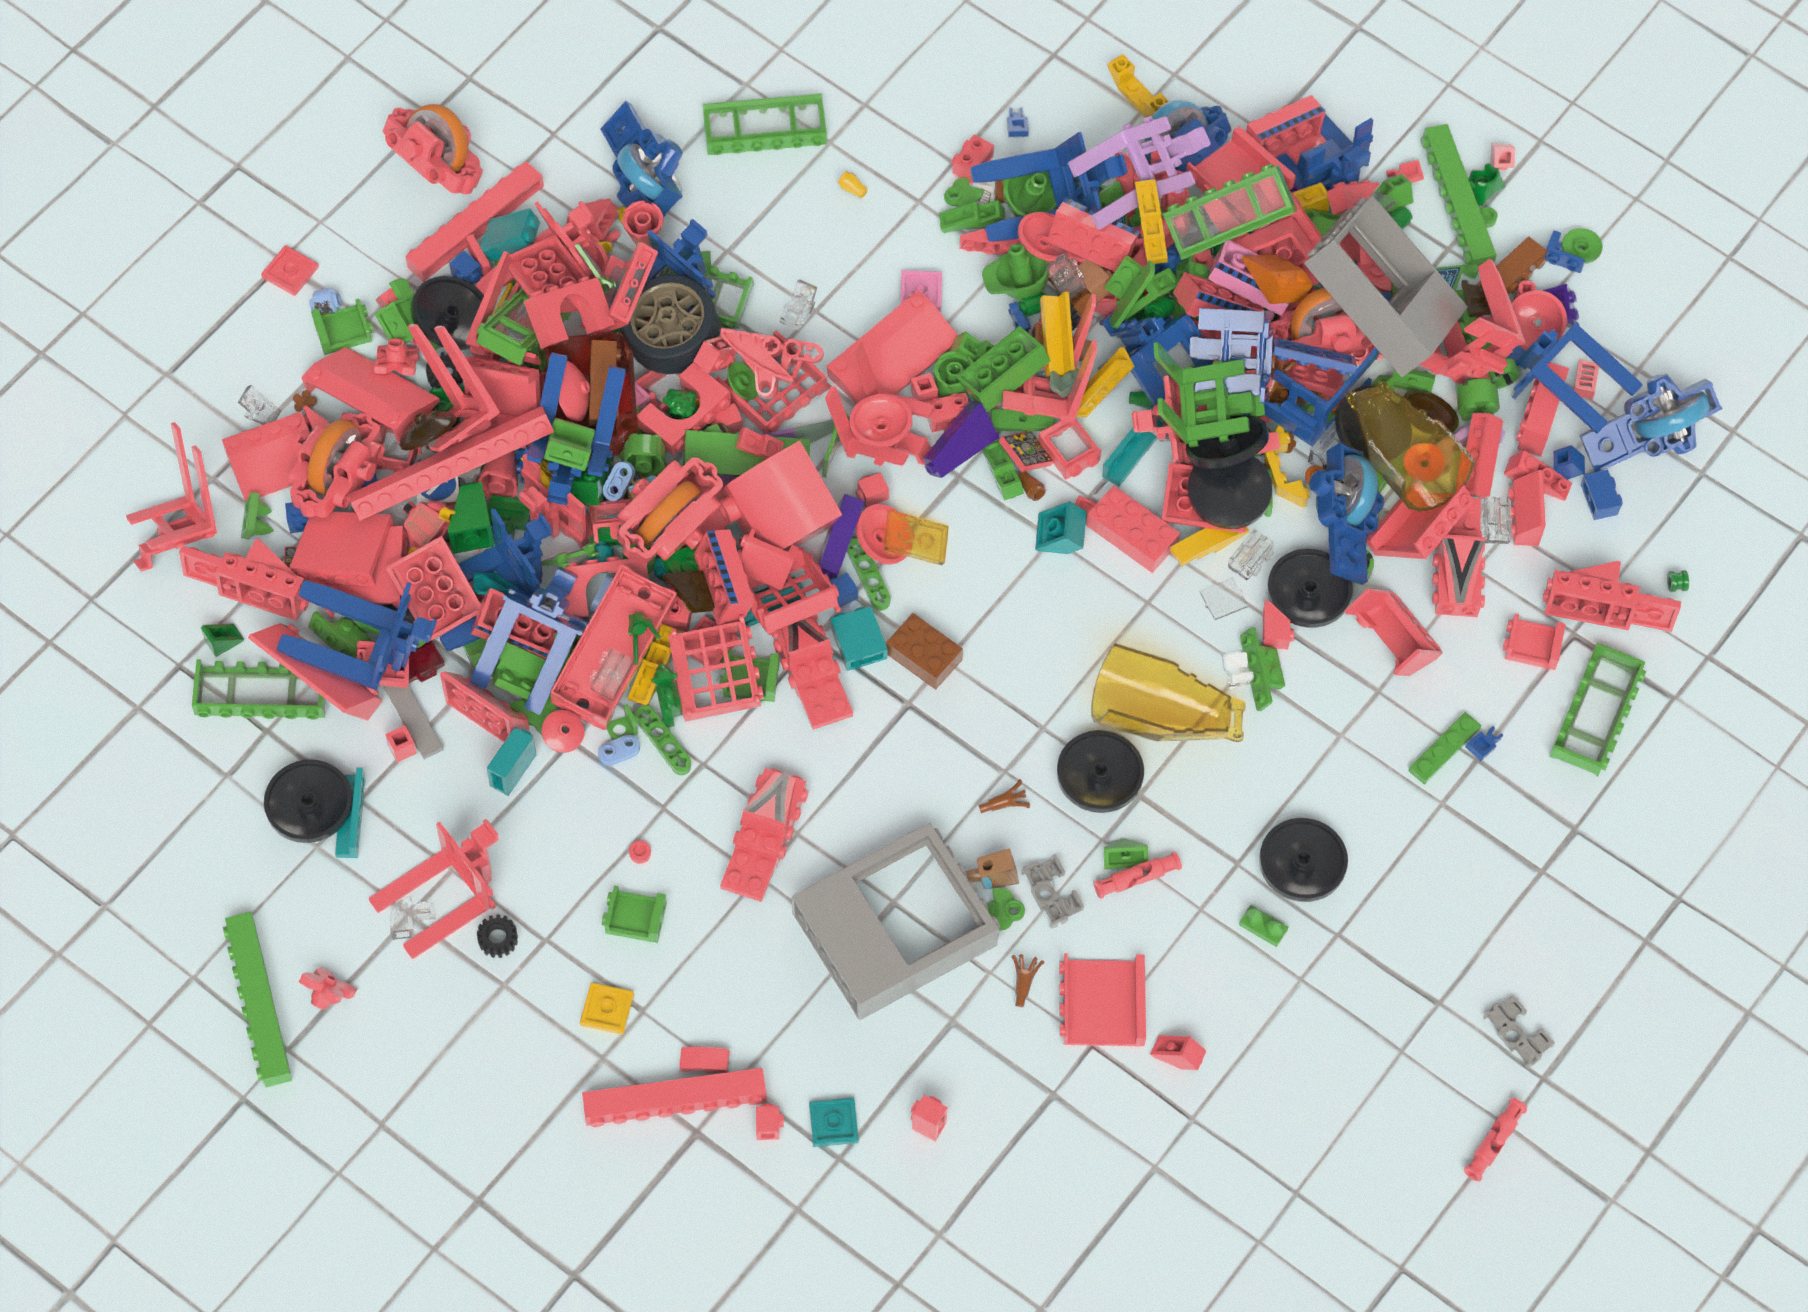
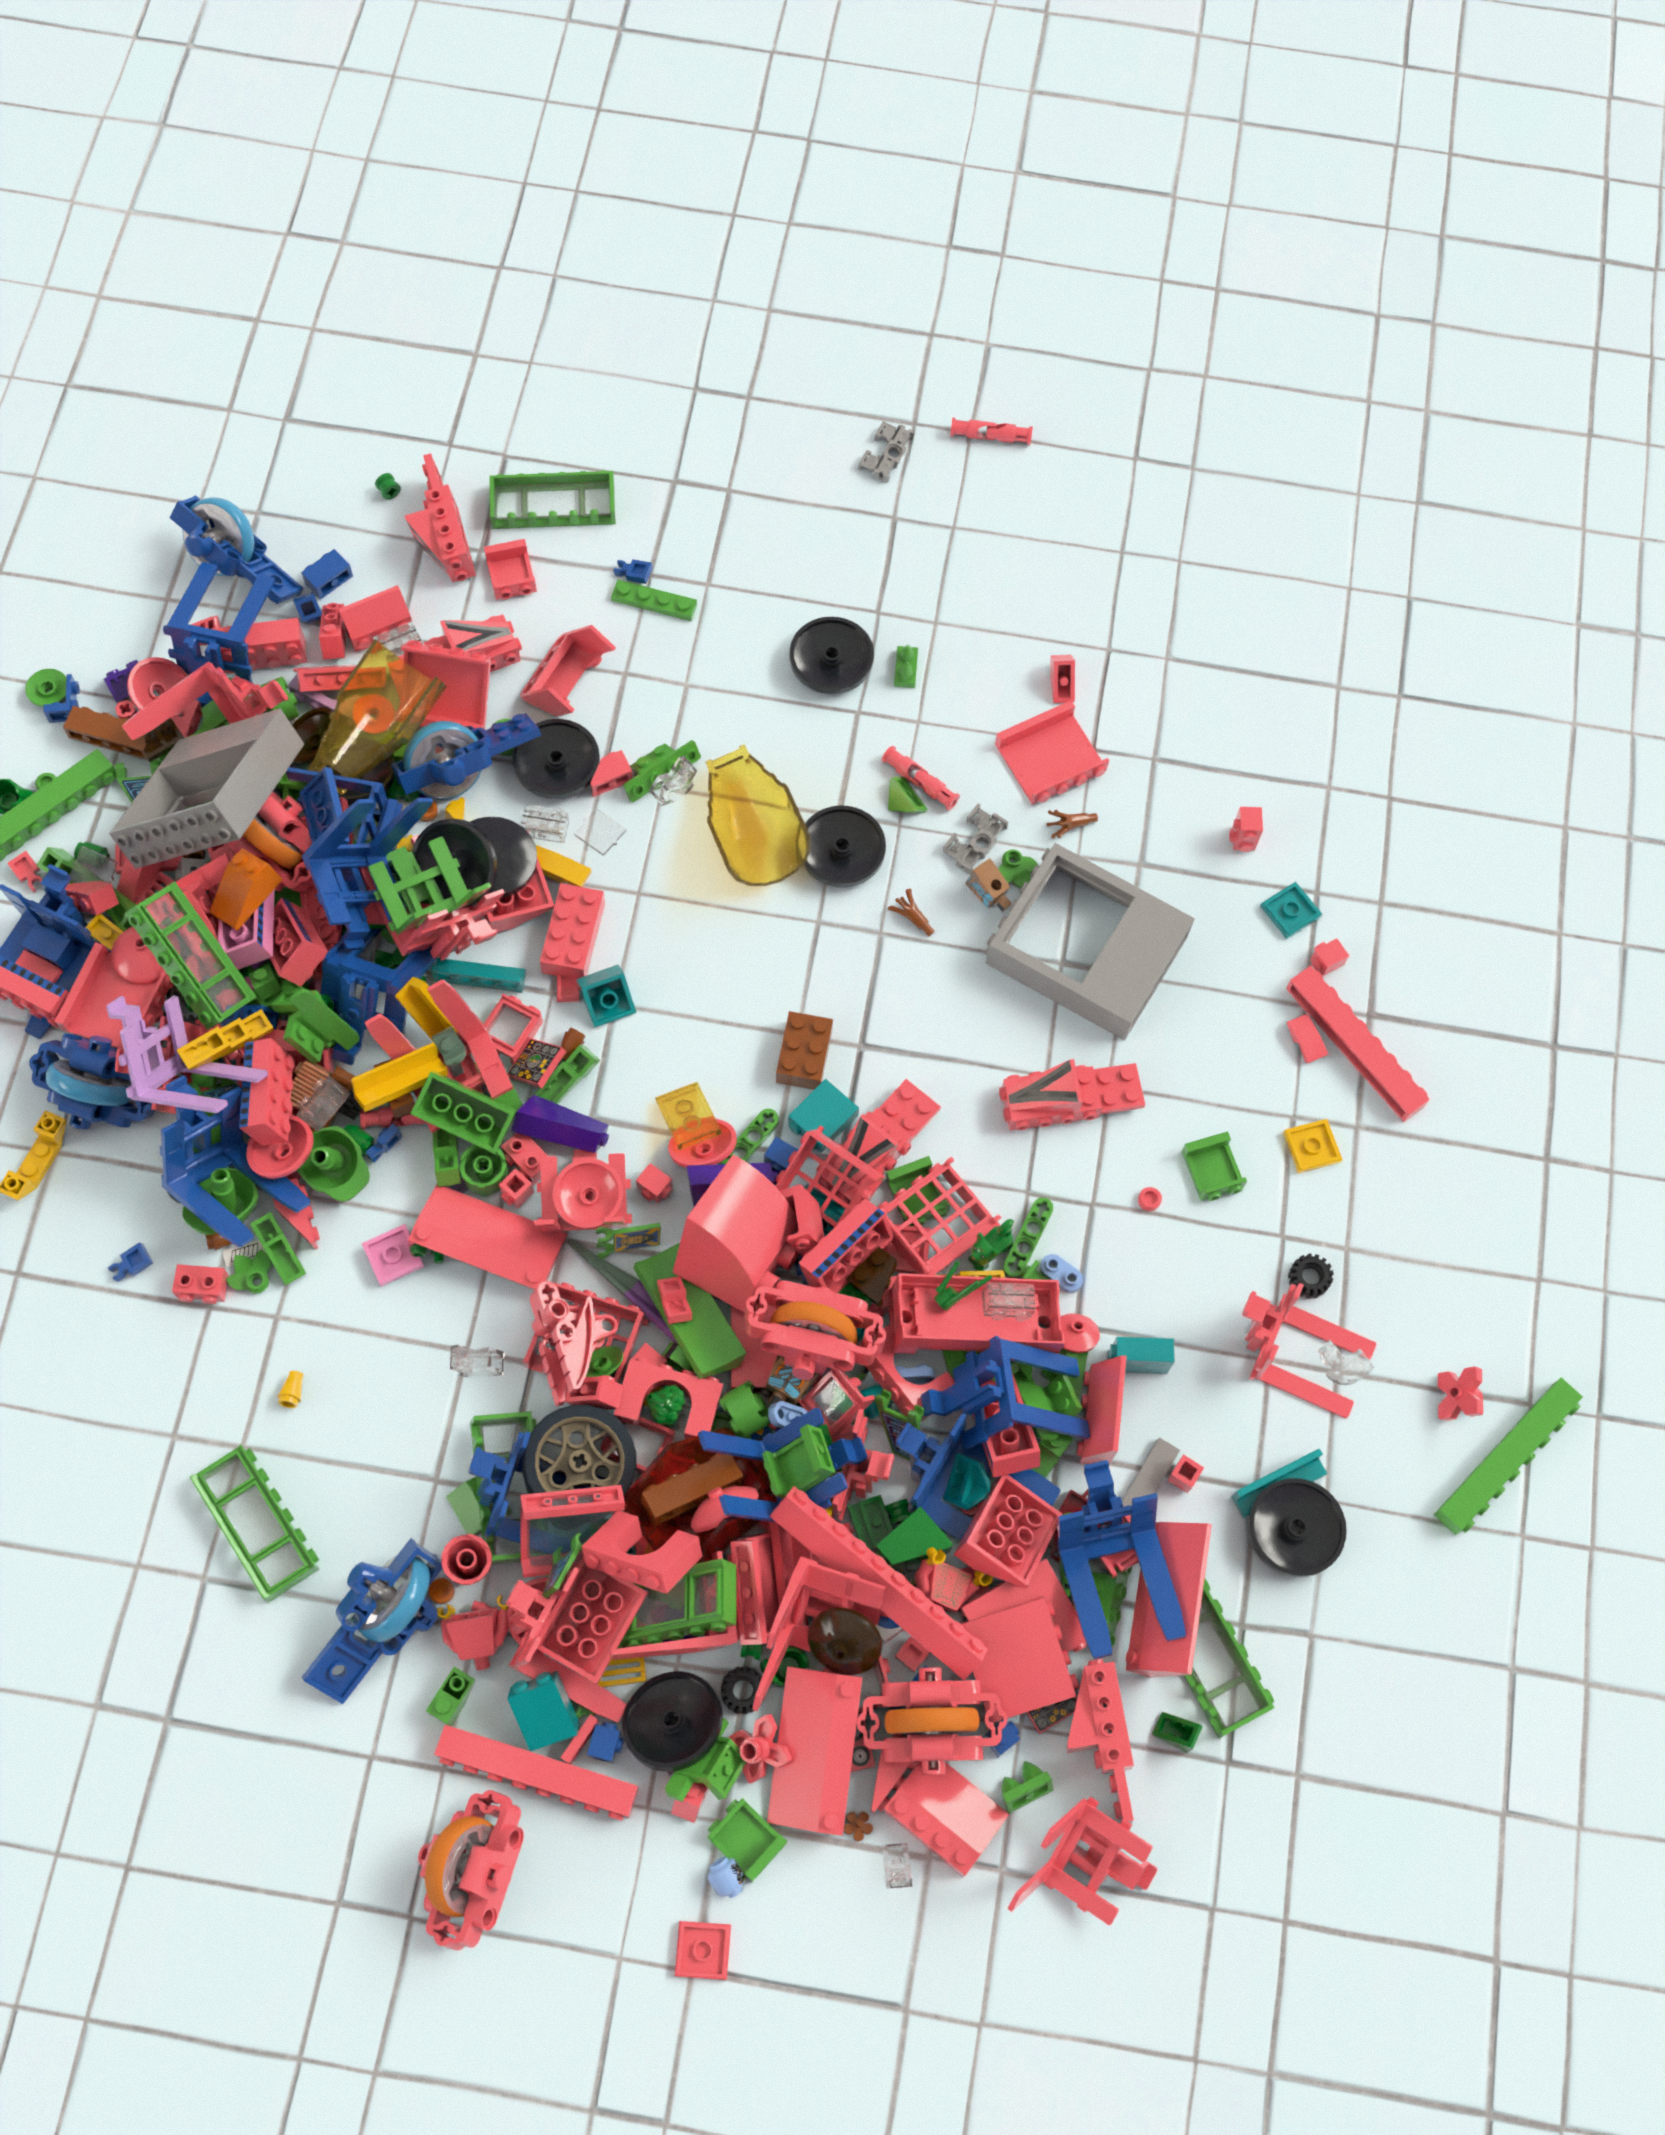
camera: 120 degrees left, 5 degrees up
none -> bright green slope [426,1666,476,1726]

